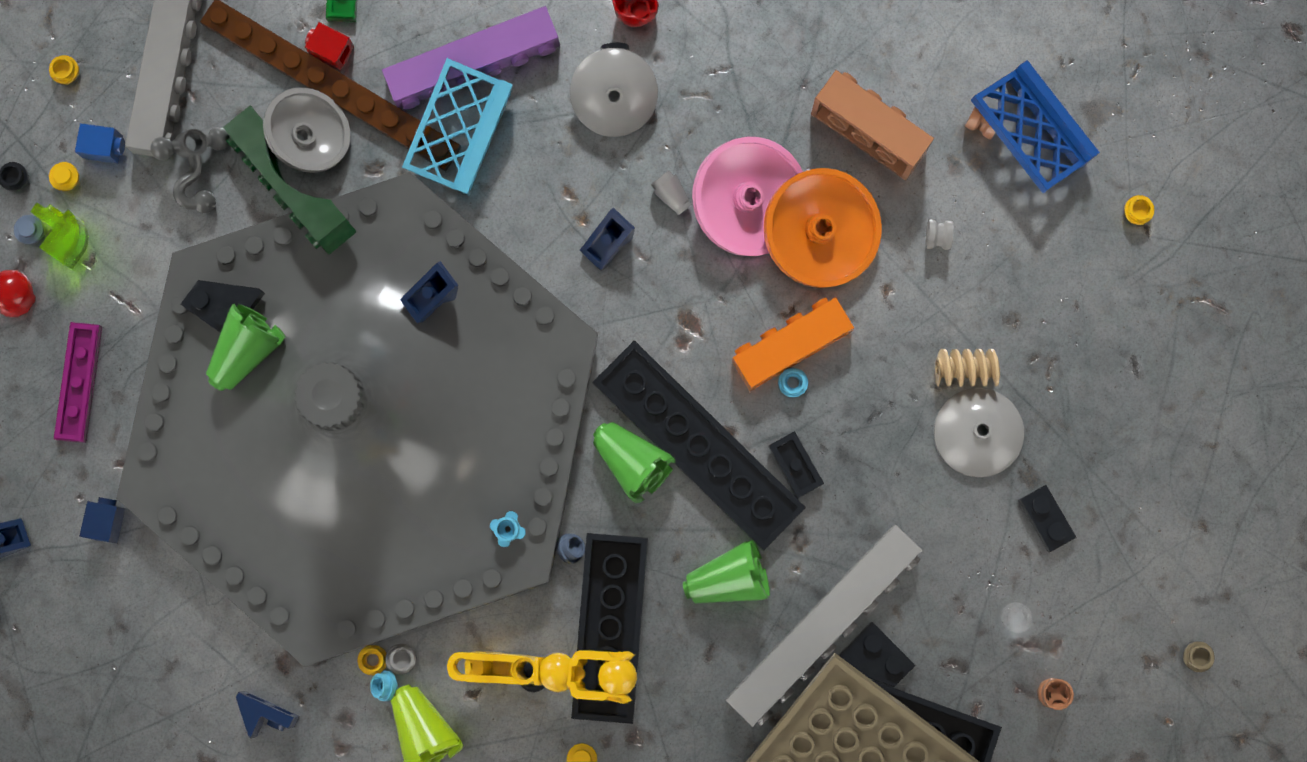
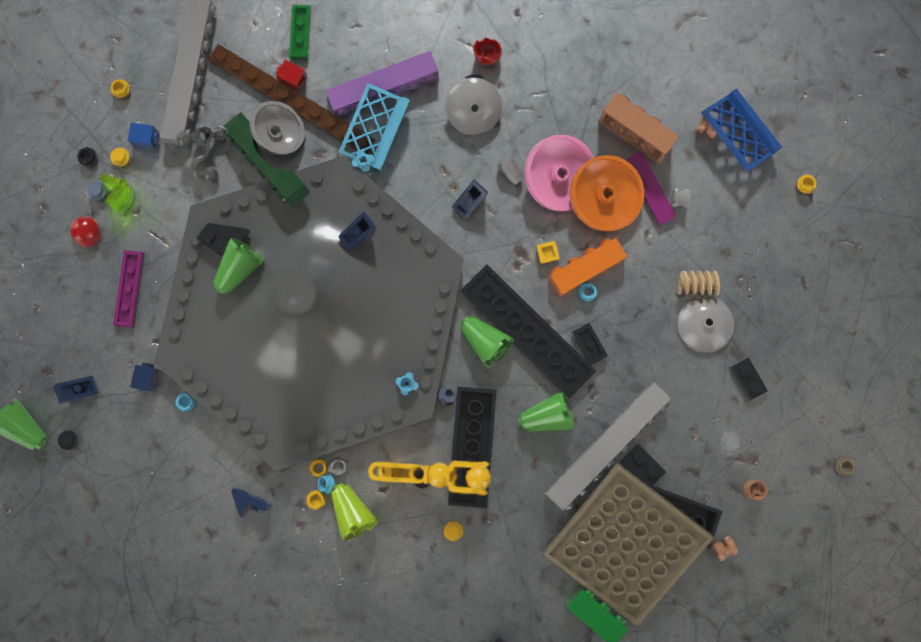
camera: 10 degrees left, 0 degrees up
none -> medium azure plate [175,392,196,412]
none -> yellow plate [306,490,326,510]
none -> medium azure plate [352,150,374,172]
none -> yellow plate [536,241,560,265]
none -> magenta tile [625,151,677,226]

